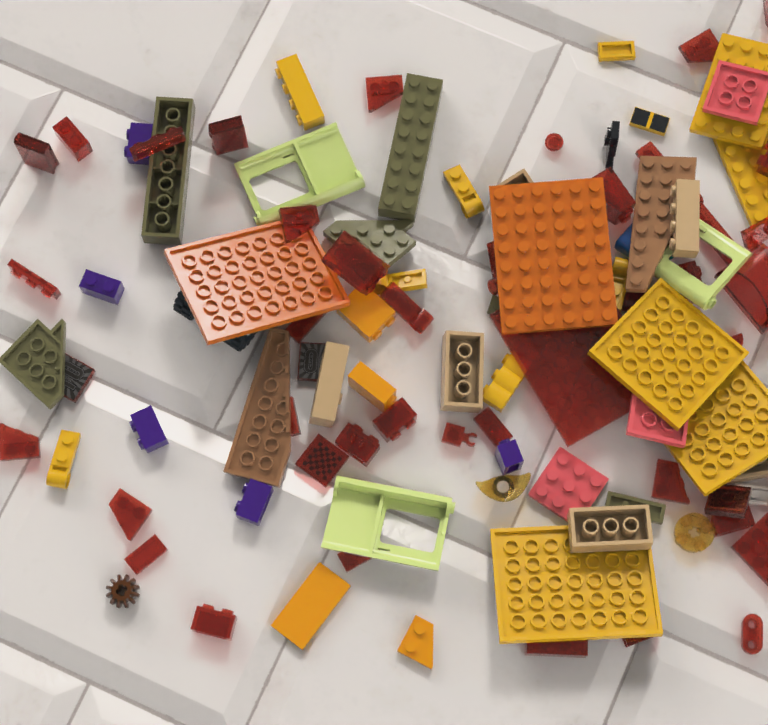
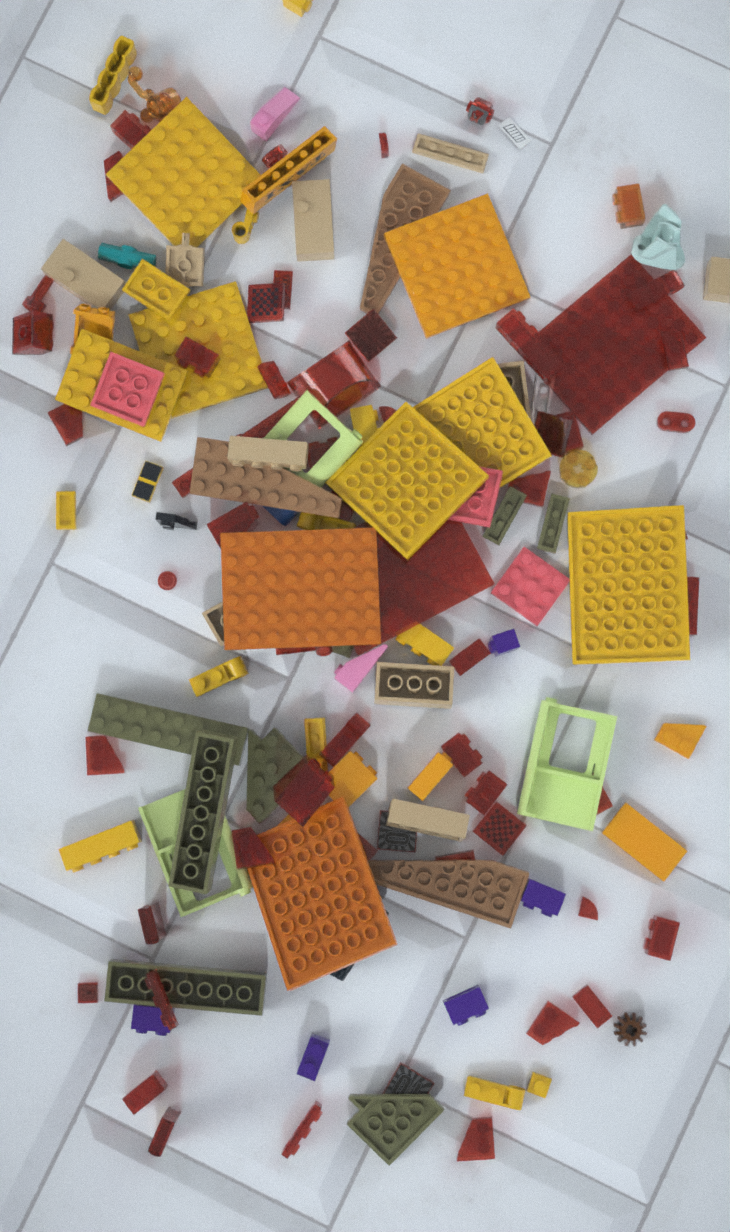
camera: 85 degrees left, 10 degrees up
clear red plate [441,422,477,447] -> none
clear yellow piece [475,473,531,502] -> none
tan brick [567,504,653,553] -> none
none -> clear red tile [78,982,98,1003]
none -> olive brick [168,729,239,894]
none -> bright pink slope [334,644,388,693]
none -> yellow brick [350,405,379,449]
none -> olive plate [482,486,527,545]
none -> yellow plate [526,1072,552,1098]
none -> clear red tile [578,896,598,920]

